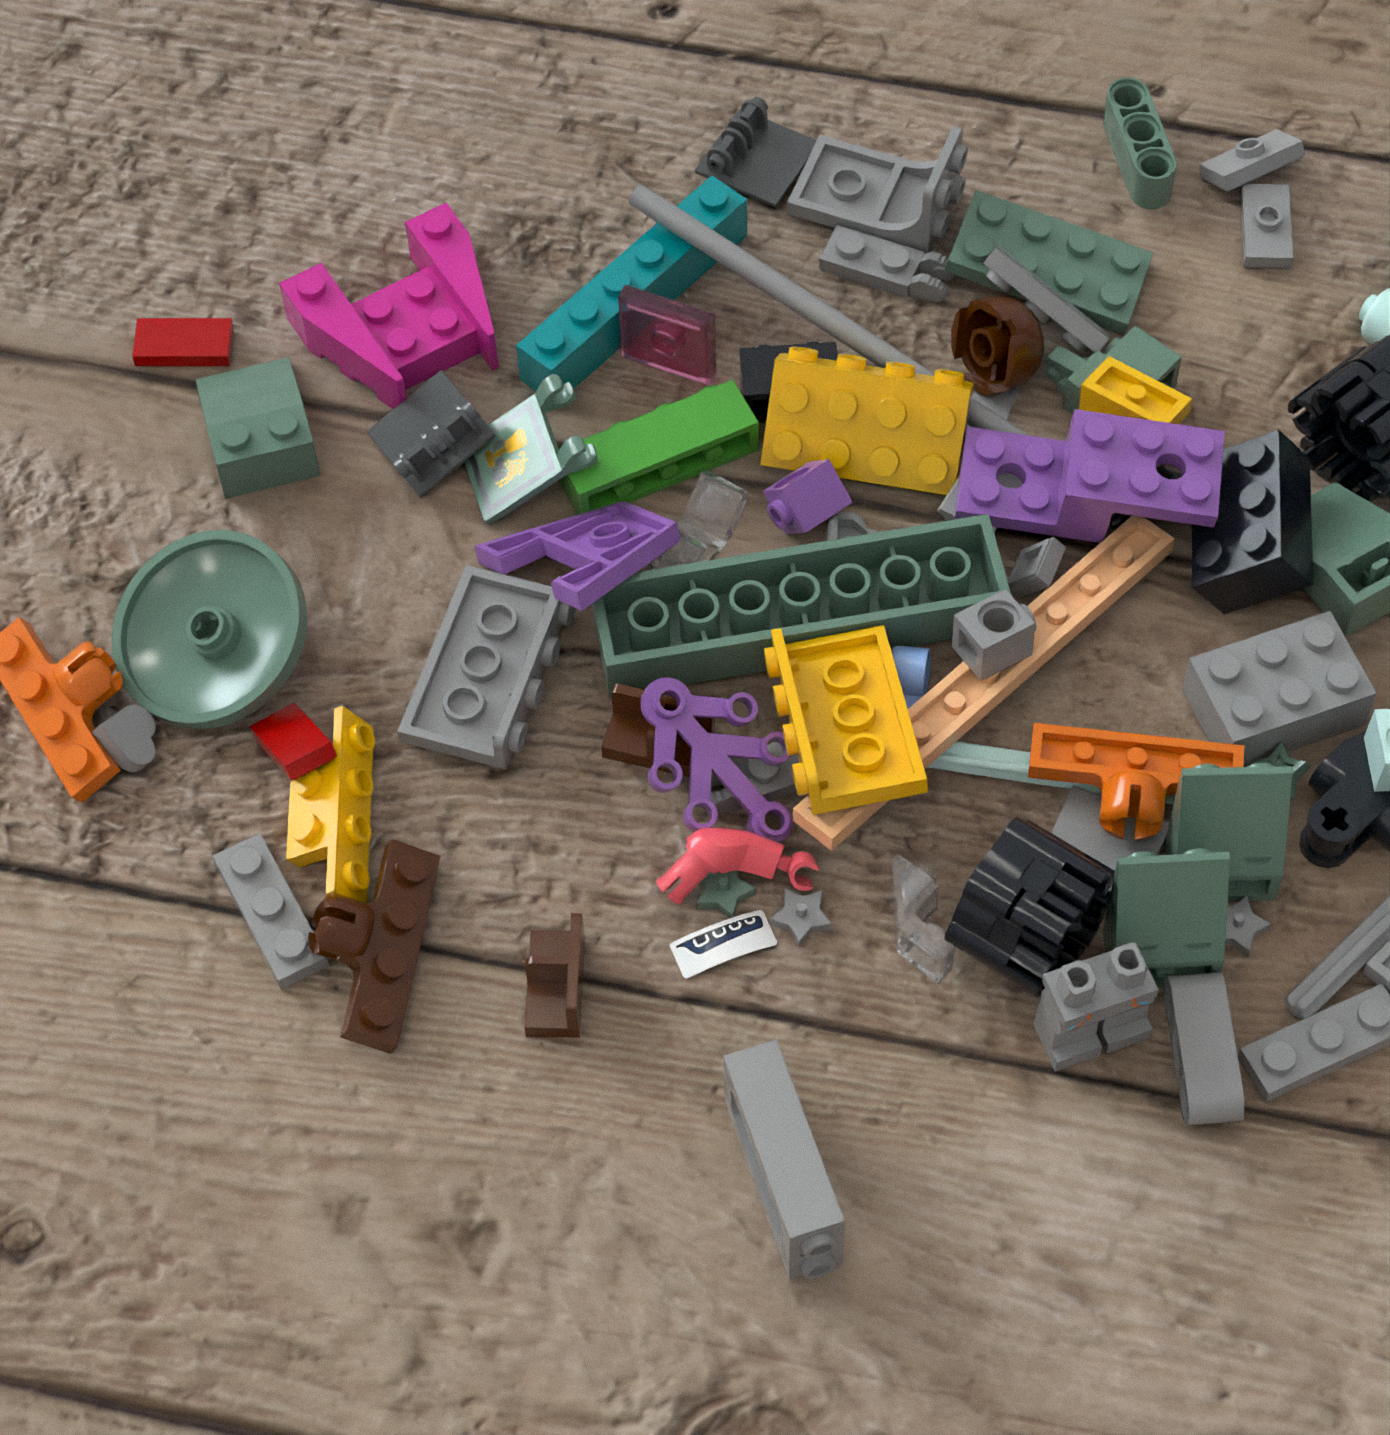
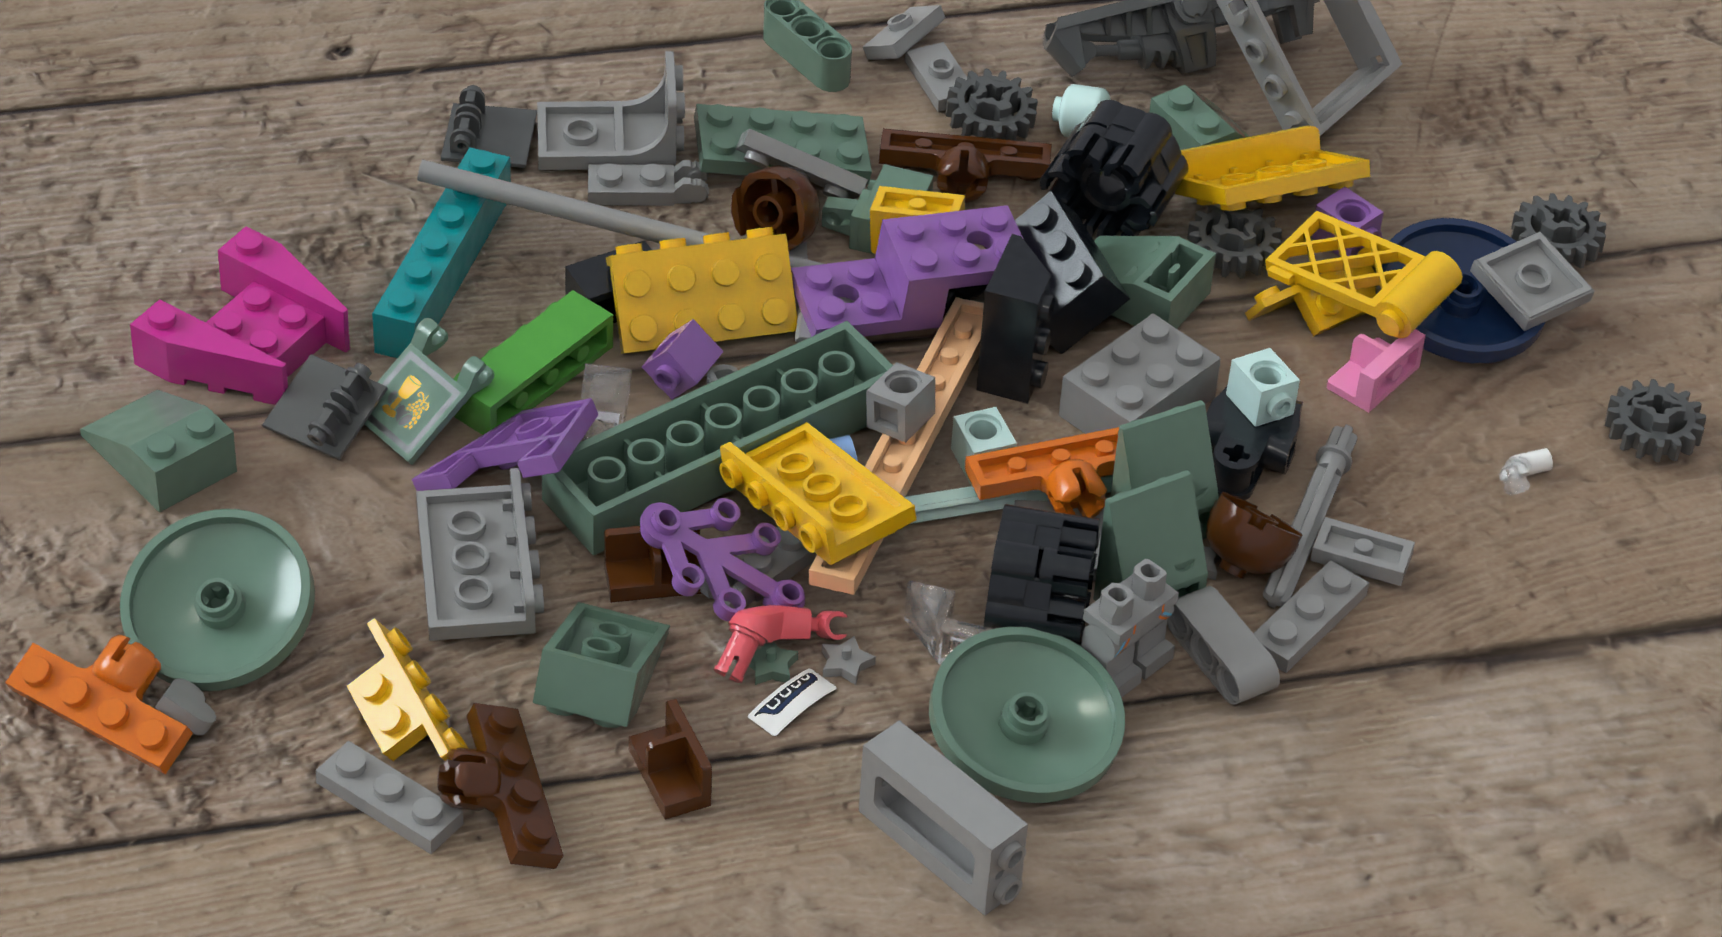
camera: 30 degrees left, 15 degrees down
red tile [132,318,234,366] -> none
red tile [249,703,337,781] -> none
clear pink plate [618,285,717,385] -> none
light grey tile [1008,537,1066,599] -> none
none -> sand green slope [533,602,670,728]
none -> reddish brown plate [879,128,1052,203]
none -> sand green dish [929,627,1125,803]
none -> dark grey gear [945,69,1038,141]
none -> light aqua brick [951,407,1017,486]
none -> black slope [976,234,1056,404]
none -> reddish brown cylinder [1206,492,1303,579]

